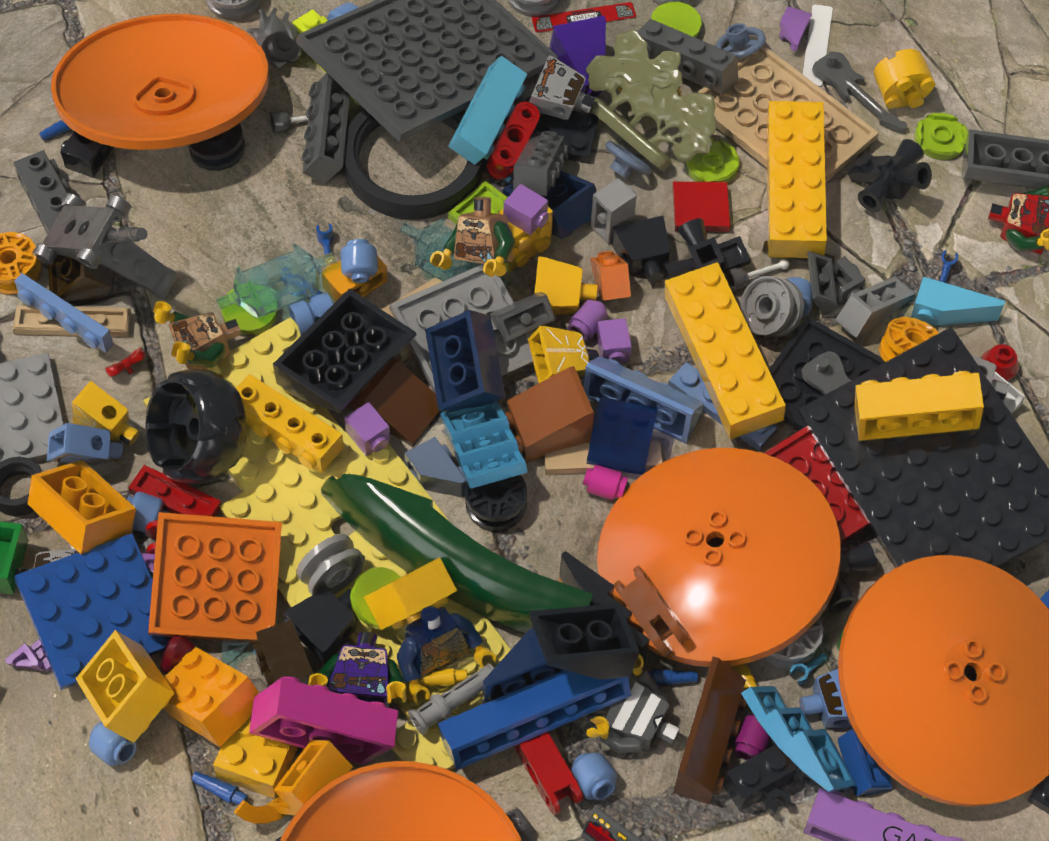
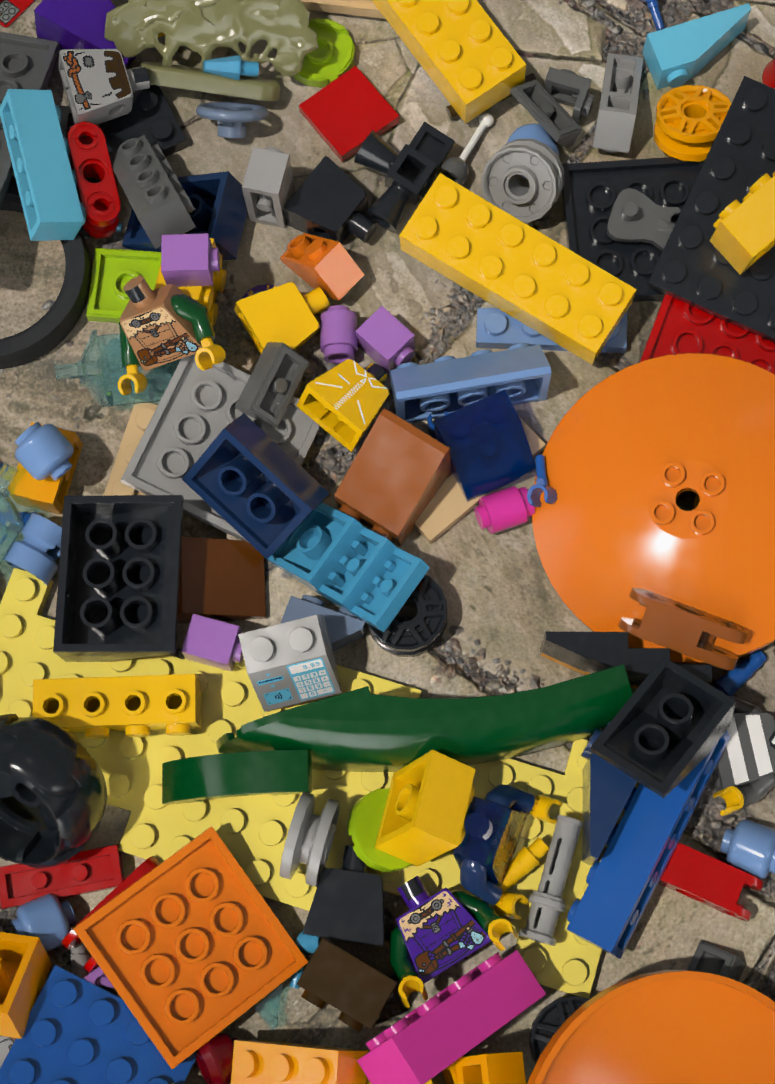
camera: 30 degrees left, 15 degrees up
none -> dark green slope [162,750,312,805]
none -> dark azure bar [203,55,259,80]
none -> light grey slope [238,615,343,712]
none -> blue hand [527,455,557,508]

